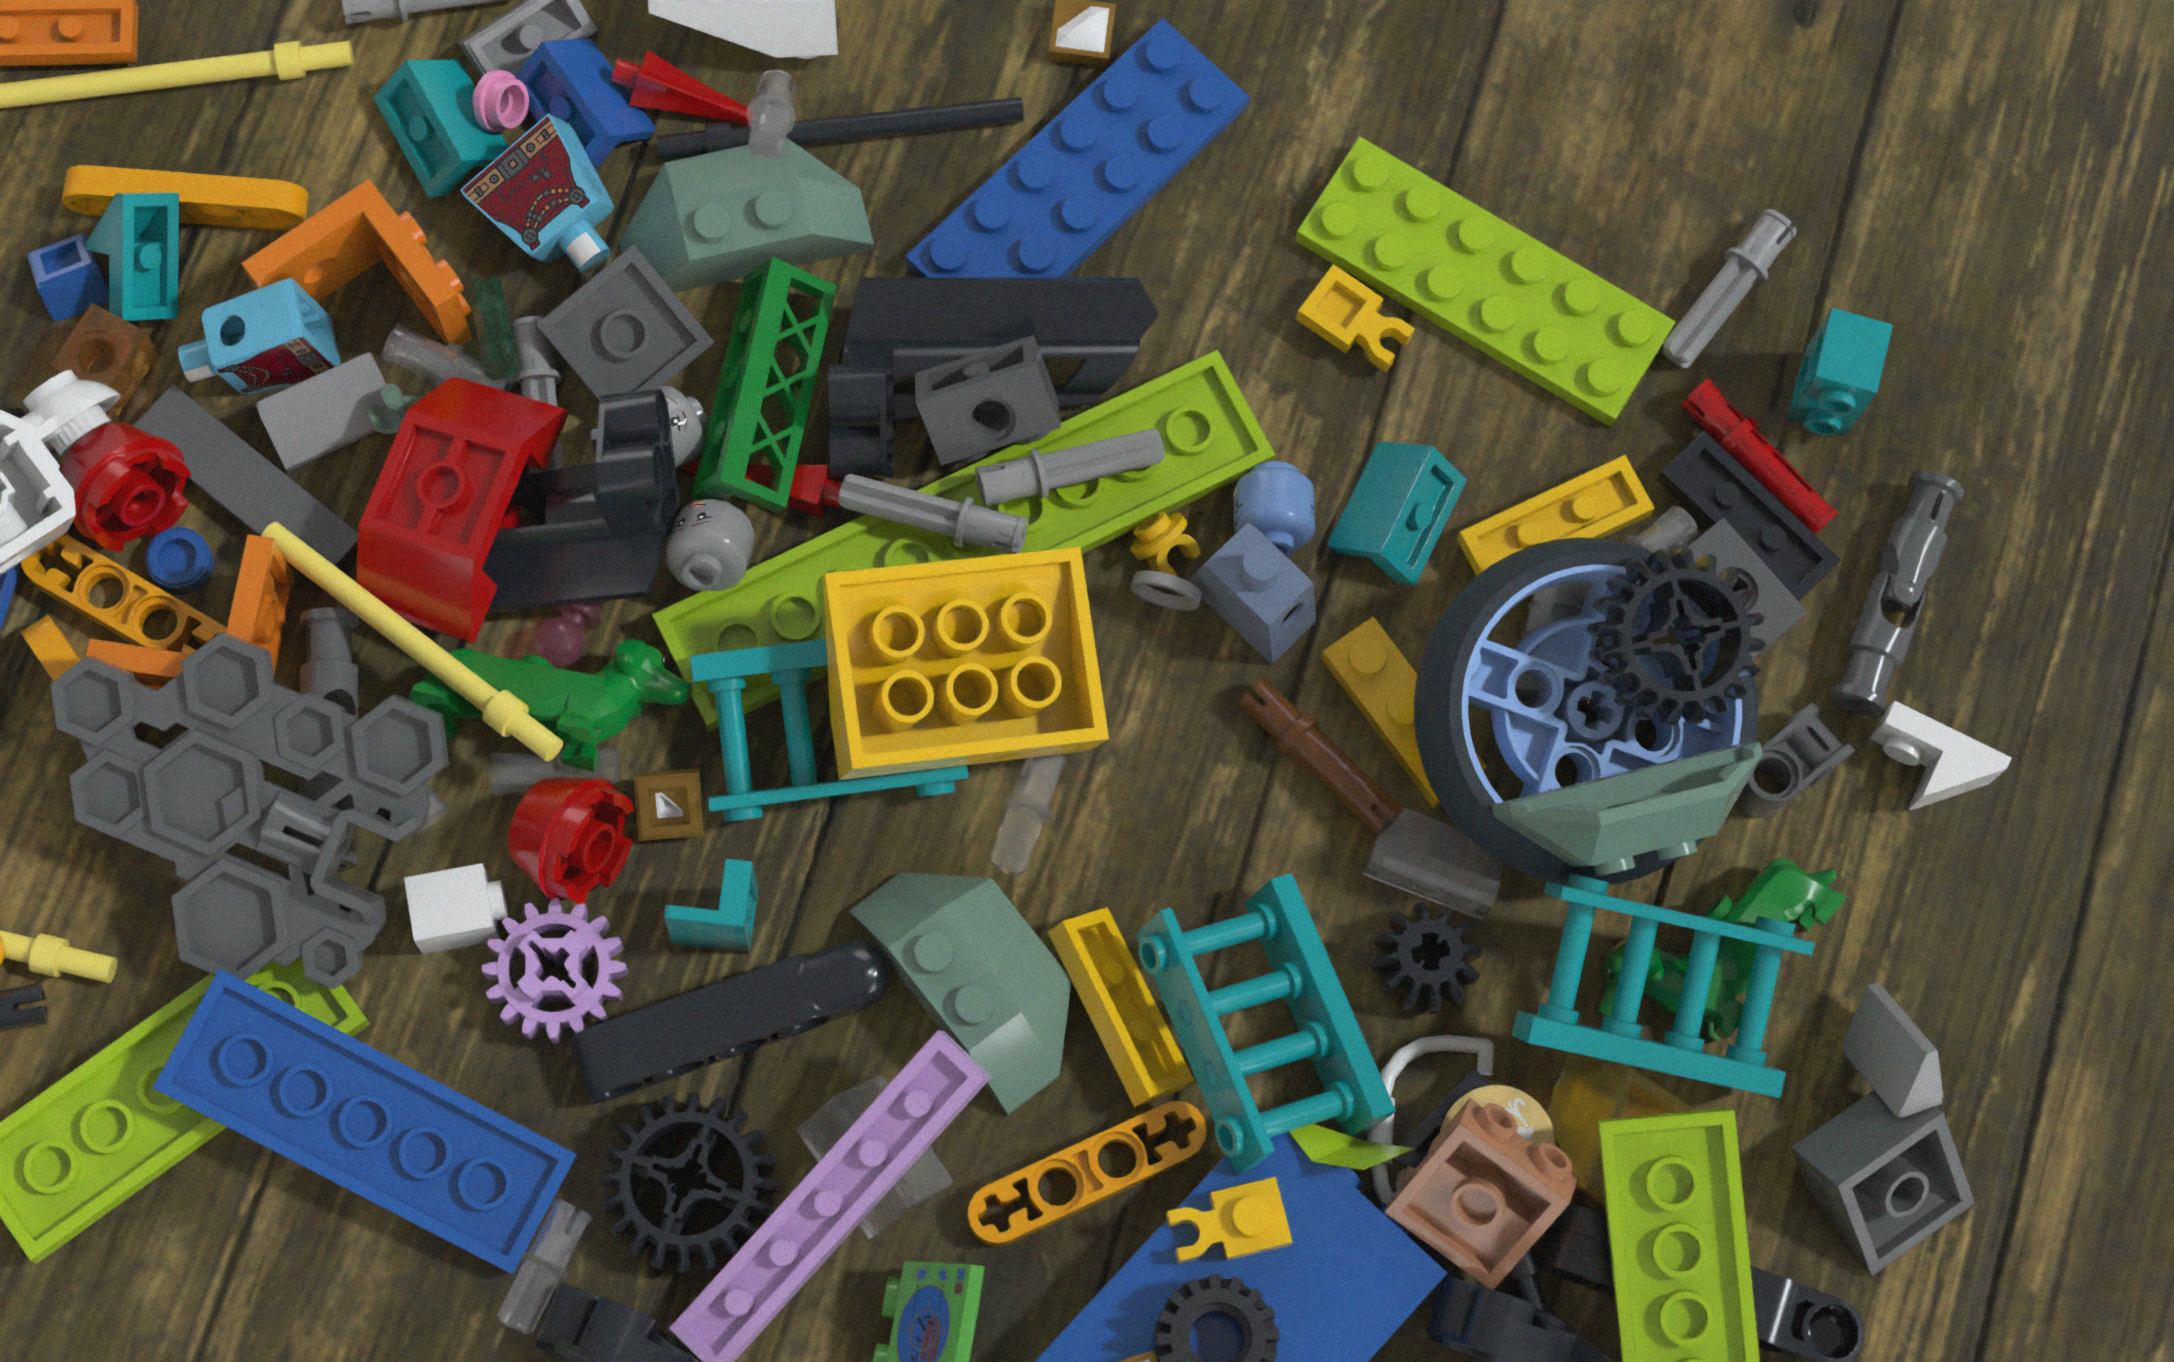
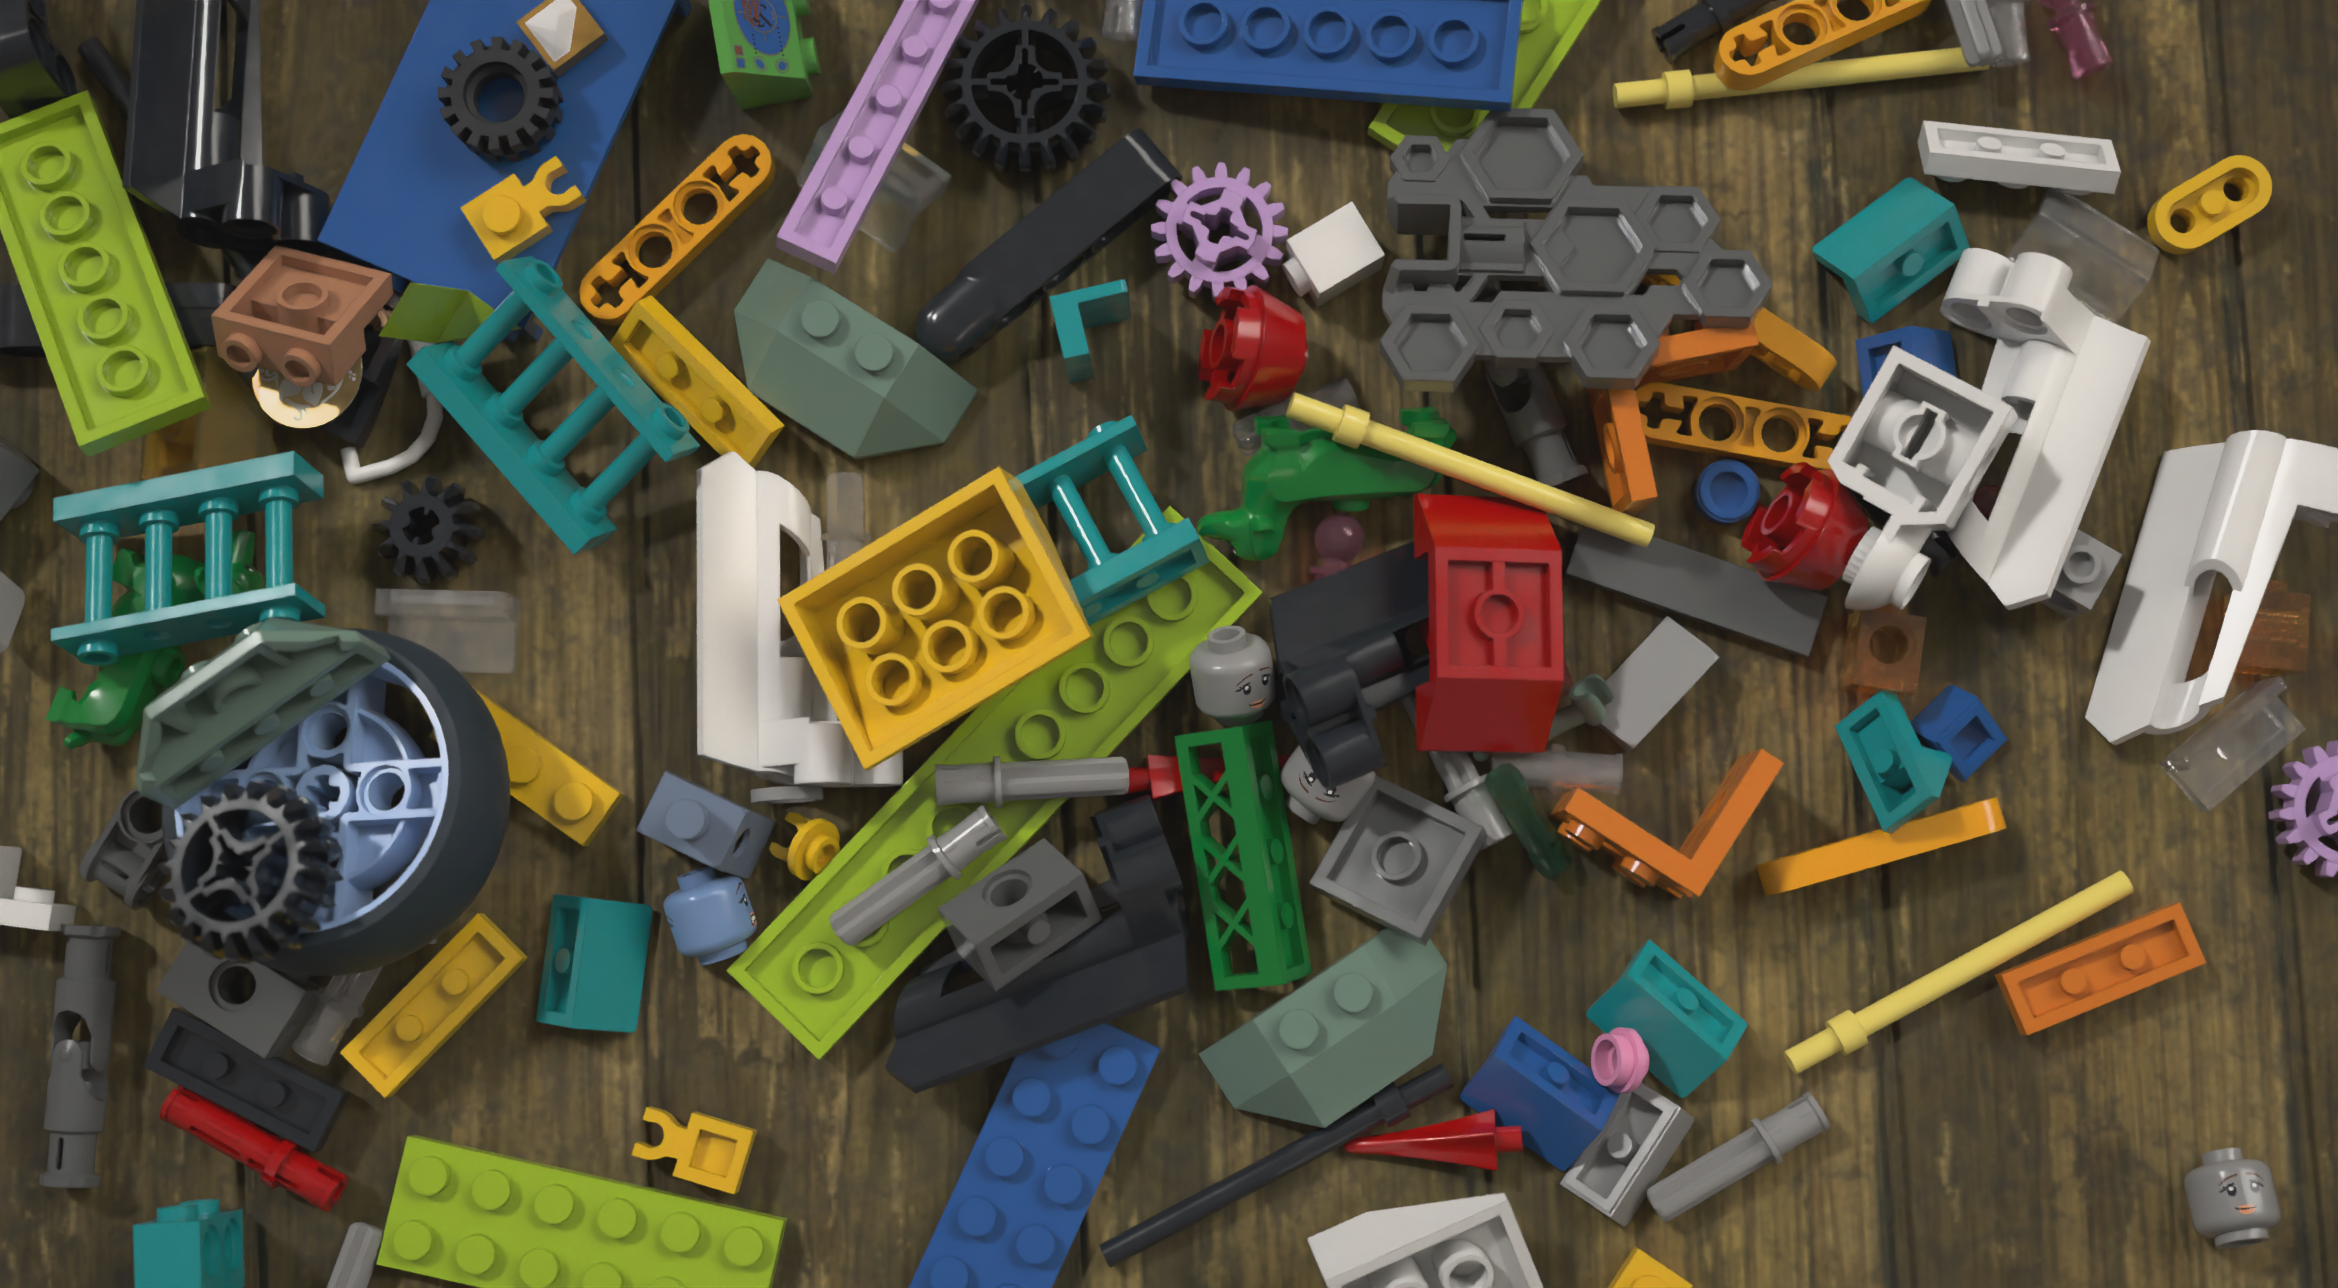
camera: 175 degrees right, 10 degrees up
medium azure torso [178,278,341,394] -> none
torso [460,114,614,273] -> none
pearl gold tile [633,768,705,841] -> none
clear axle [747,70,796,160] -> none
reddish brown pin [1238,677,1404,838] -> none
none -> white panel [696,451,903,787]

